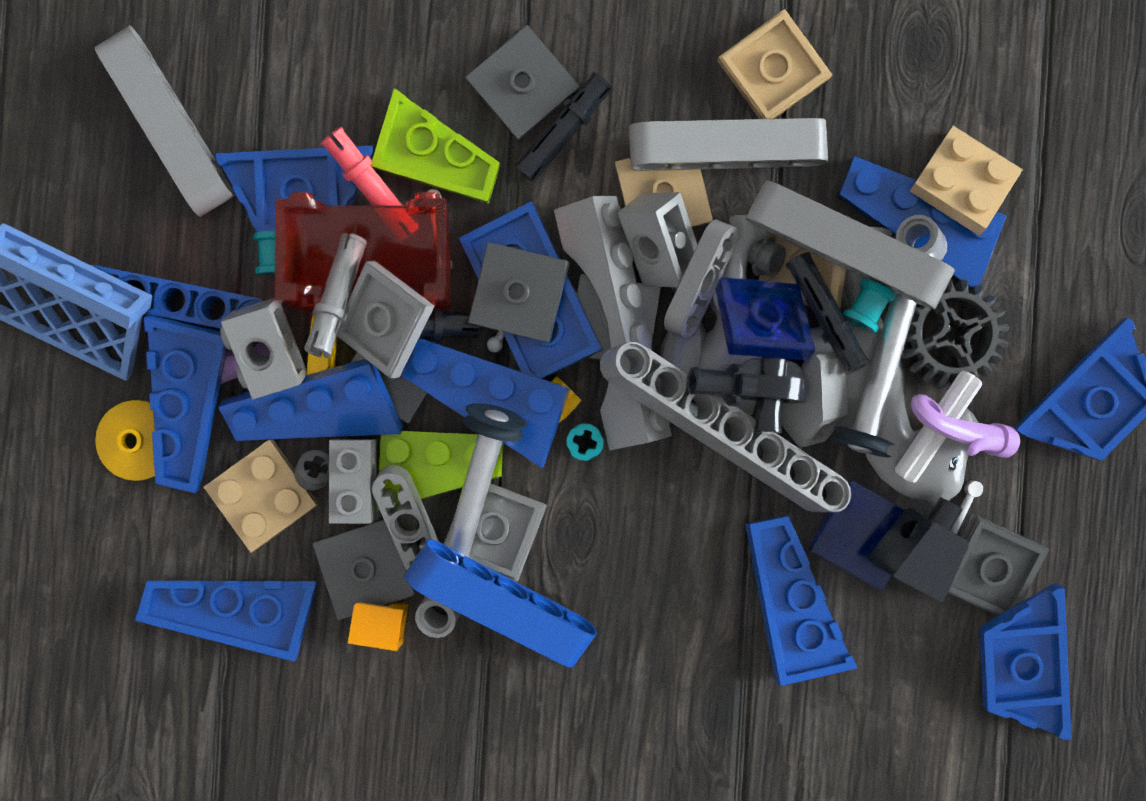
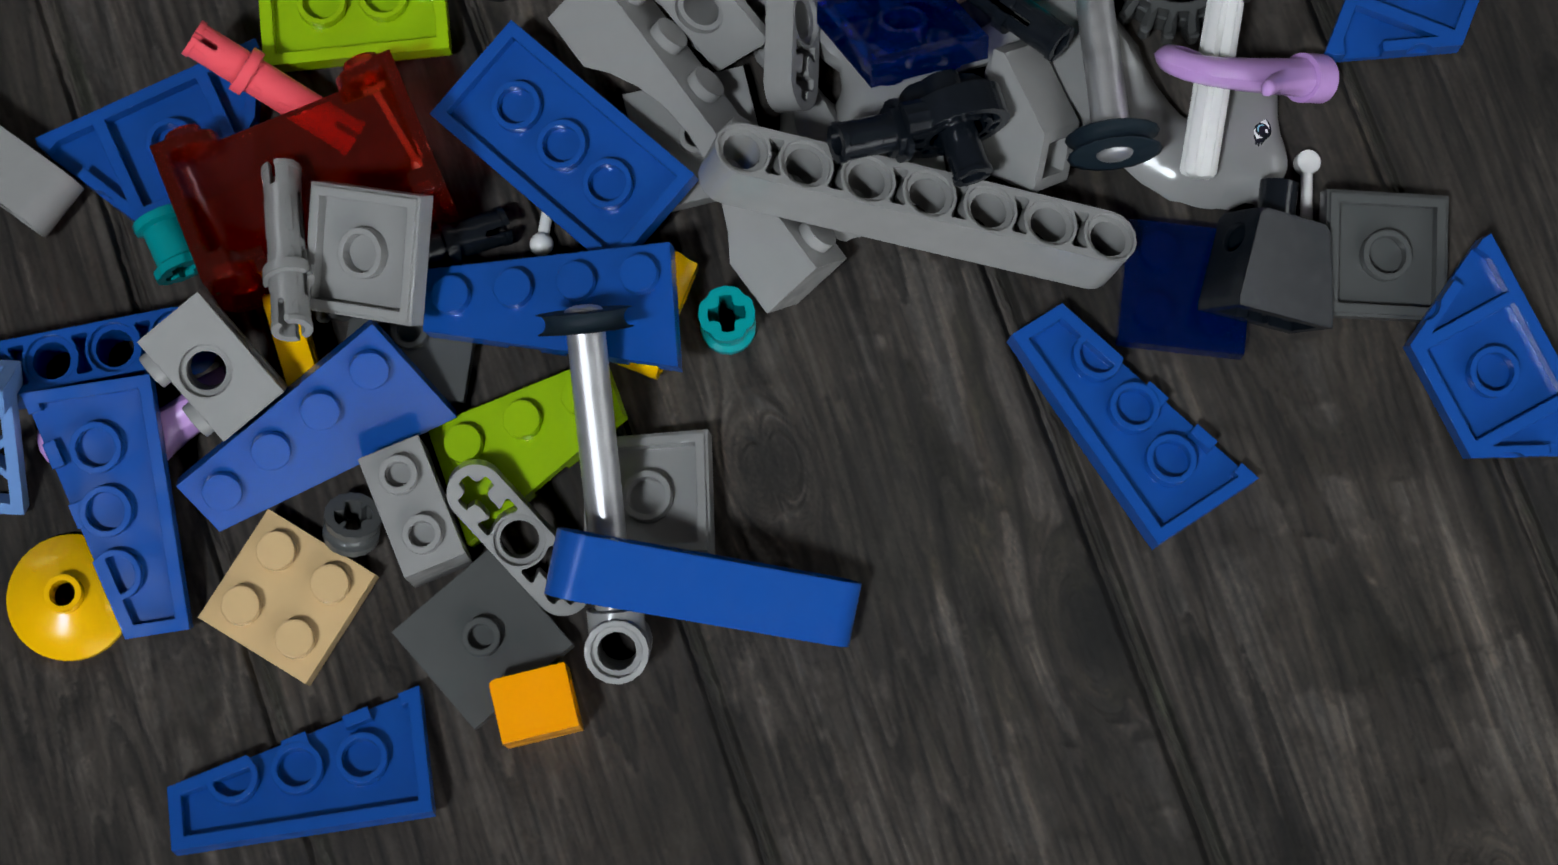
camera: 25 degrees left, 10 degrees down
dark grey plate [468,242,570,343] -> none

